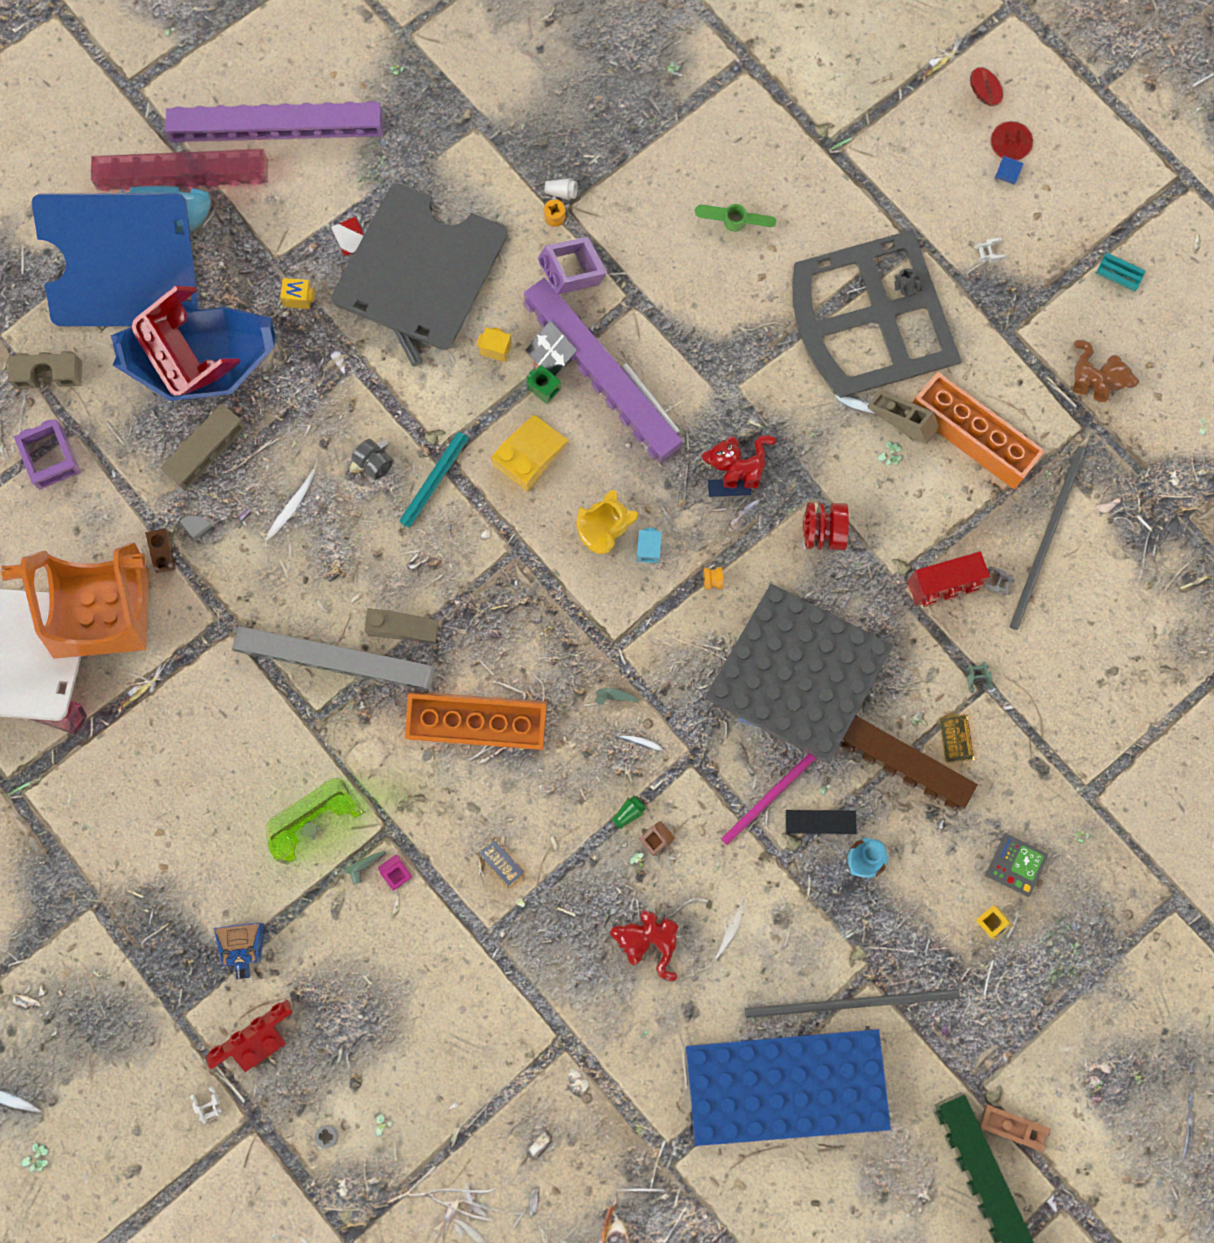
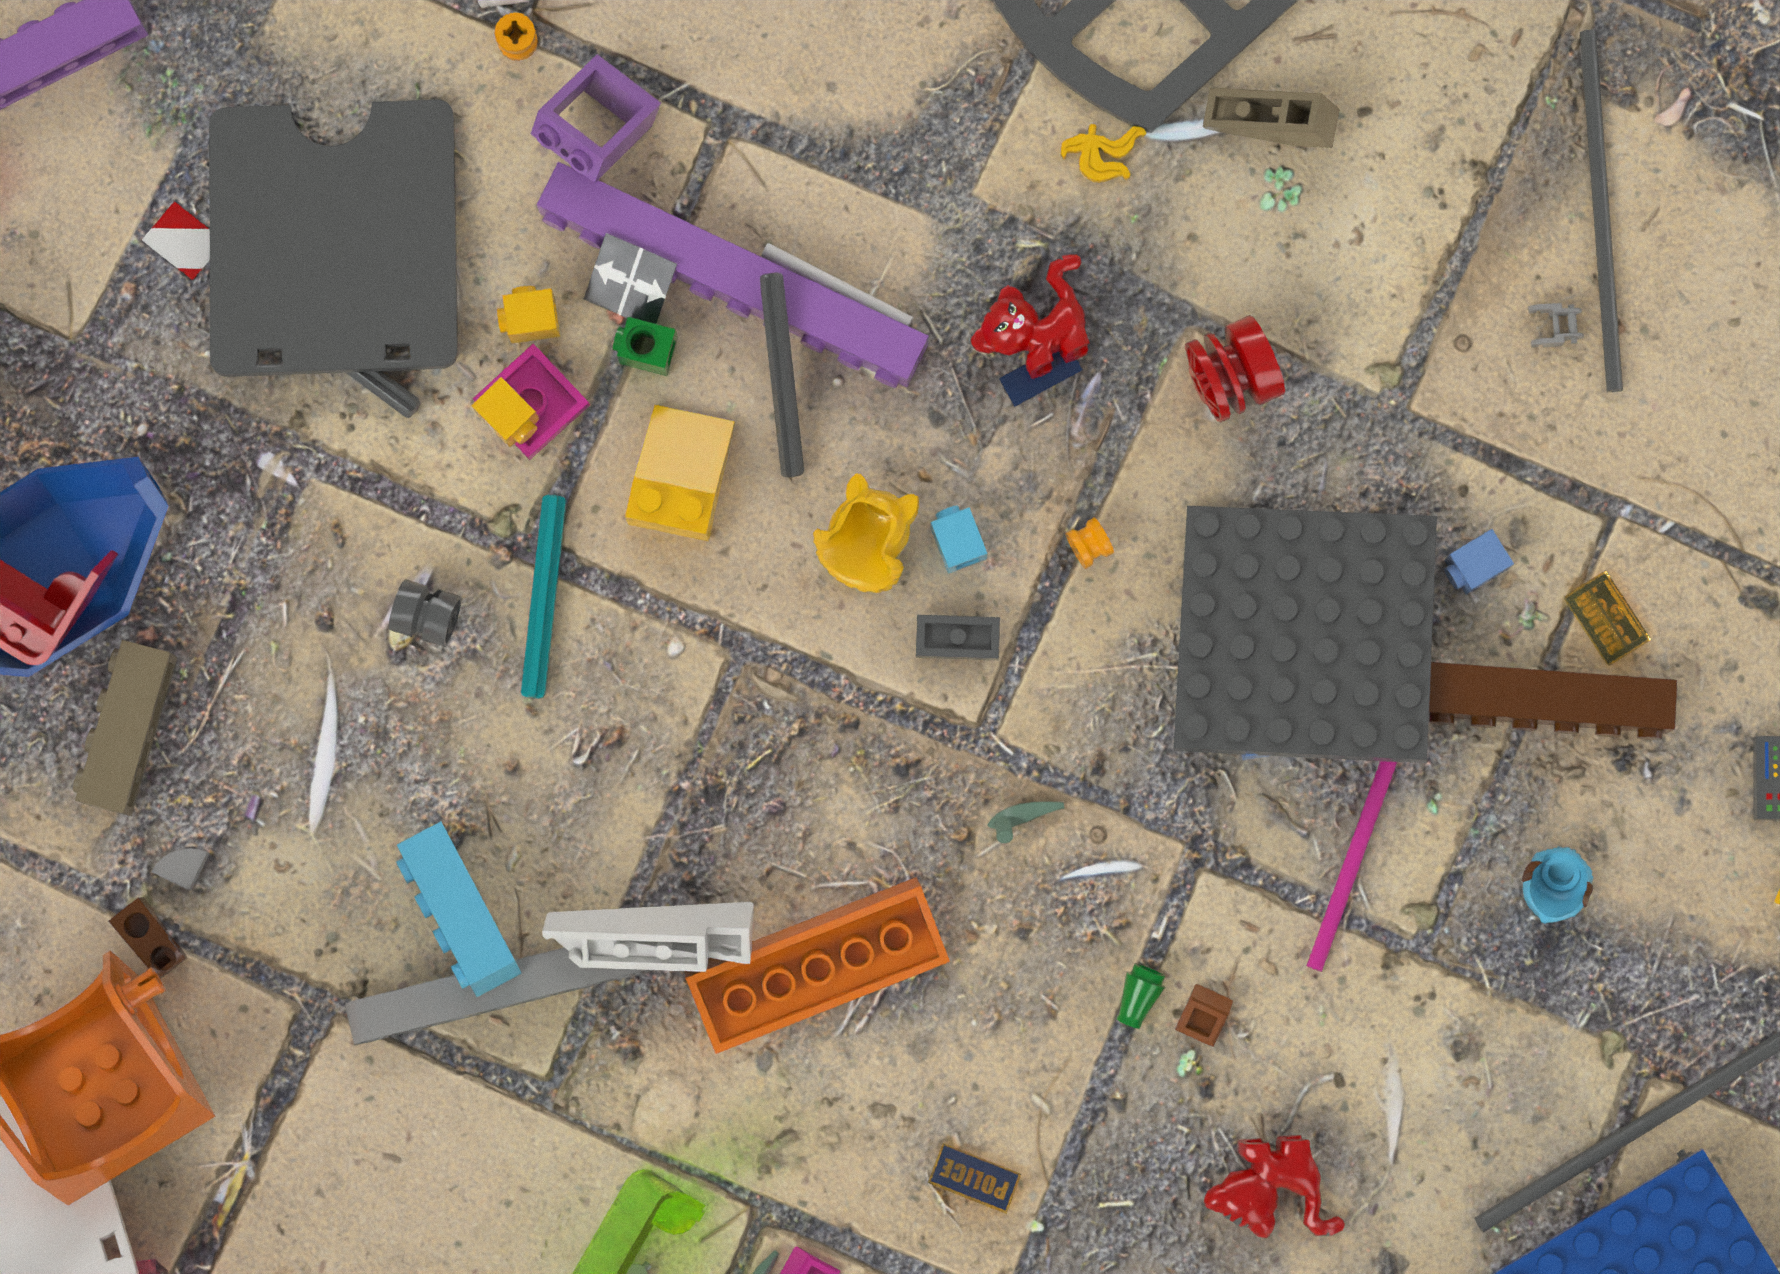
camera: 25 degrees left, 5 degrees up
yellow brick [280,278,315,309] -> none
dark tan slope [364,608,439,643] -> none
black tile [785,810,857,835] -> none
red brick [907,551,990,607] -> none
orange arch [912,372,1045,490] -> none
sand green piece [966,661,994,693] -> none
none -> medium azure brick [396,821,522,997]
none -> yellow brick [471,377,539,447]
none -> dark pink plate [472,343,590,461]
none -> white wedge [542,902,754,972]
none -> dark grey axle [760,272,804,477]
none -> dark grey plate [916,614,1000,660]
none -> yellow piece [1060,124,1146,183]
none -> medium blue brick [1444,529,1514,595]

